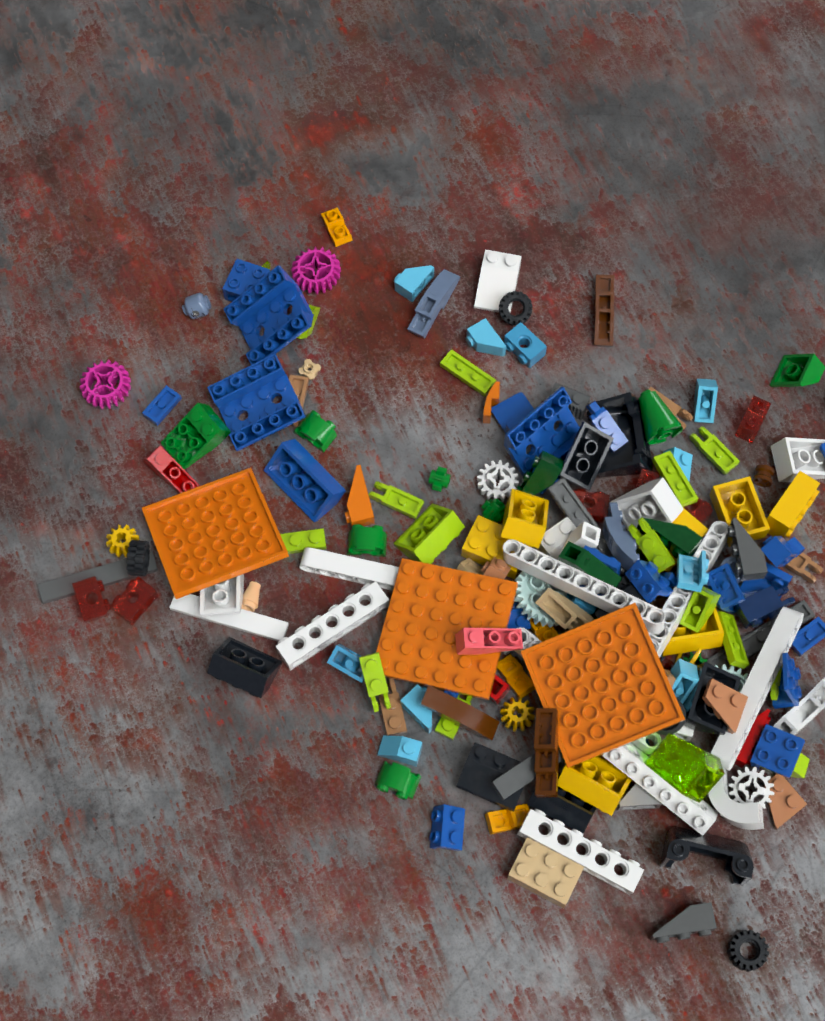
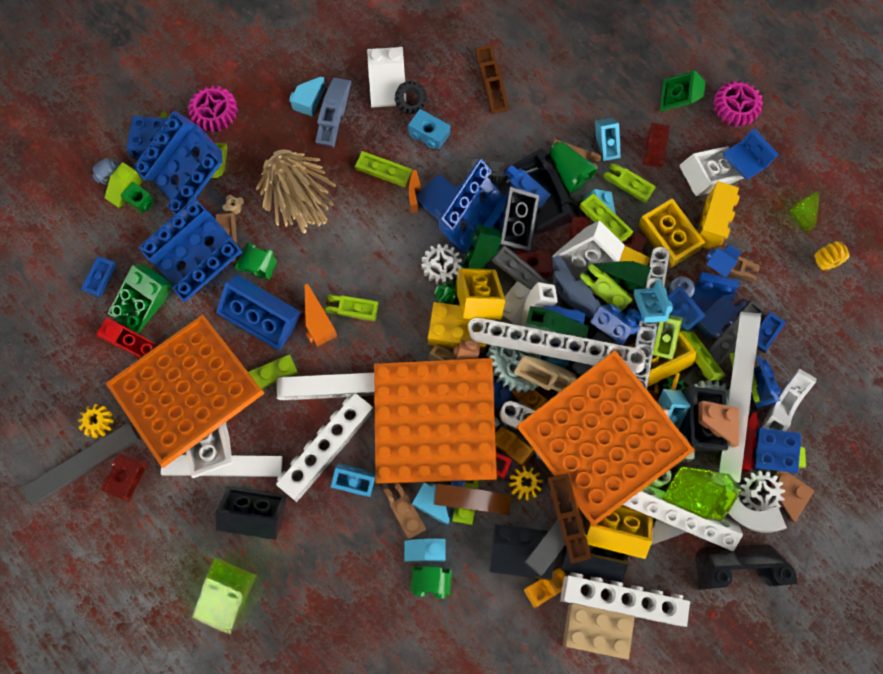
camera: 20 degrees left, 5 degrees up
clear red brick [72,576,111,623] -> none
dark pink gear [80,359,131,410] -> none
black tyre [127,540,150,577] -> none
light nougat cone [241,581,261,612] -> none
light orange slope [321,207,352,247] -> none
green cylinder [347,524,387,557] -> none
lime hinge [359,652,391,712] -> none
lime slope [393,503,465,564] -> none
green gear [428,466,451,492] -> none
blue bracket [429,804,465,851] -> none
coral slope [455,628,523,655] -> none
medium azure slope [466,318,506,356] -> none
dark grey slope [650,902,717,943] -> none
dark grey slope [727,518,768,581] -> none
black tyre [727,930,769,972] -> none
reddish brown wheel [752,464,775,487] -> none
none -> lime slope [105,162,143,209]
none -> green brick [121,182,155,215]
none -> clear neon green slope [192,558,257,634]
none -> tan plant [256,150,336,233]

